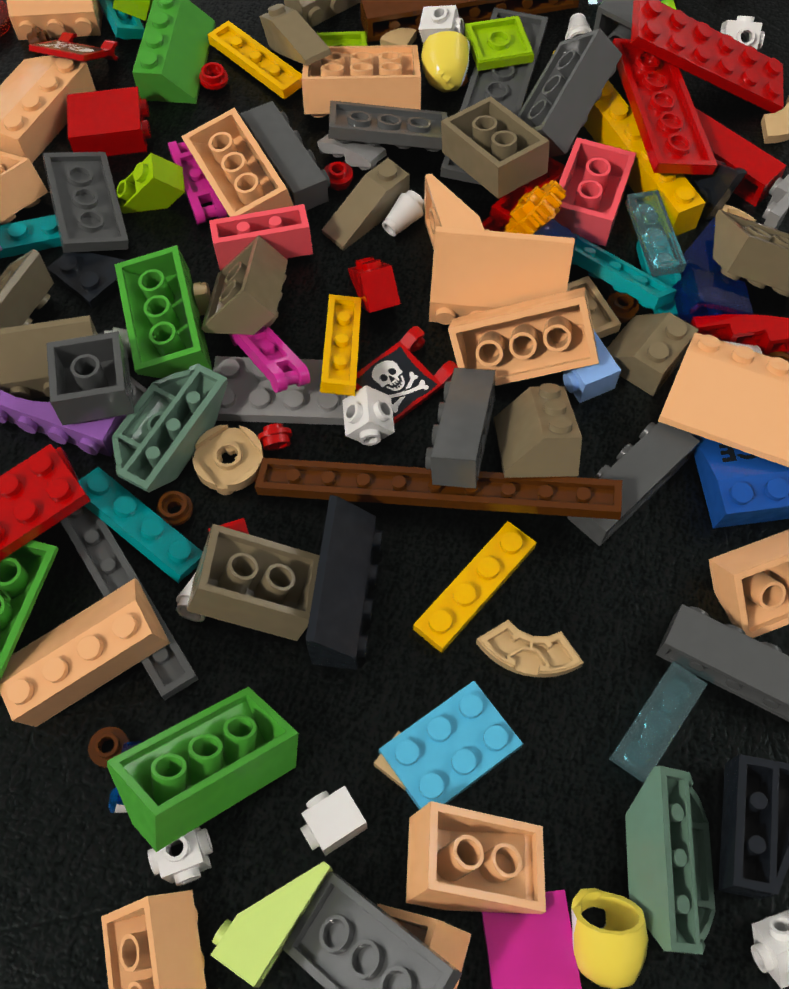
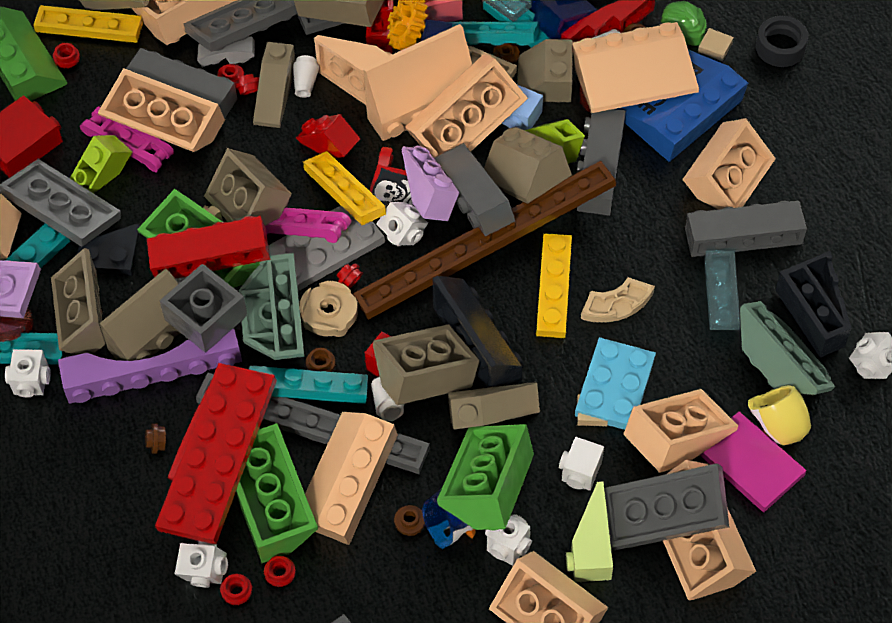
camera: 35 degrees left, 5 degrees down
coral brick [209,204,313,270] -> none
none -> red brick [147,216,271,278]
none -> red plate [235,74,260,95]
none -> lavender slope [402,146,459,221]
none -> dark tan slope [448,382,540,429]
none -> lime slope [524,119,585,164]

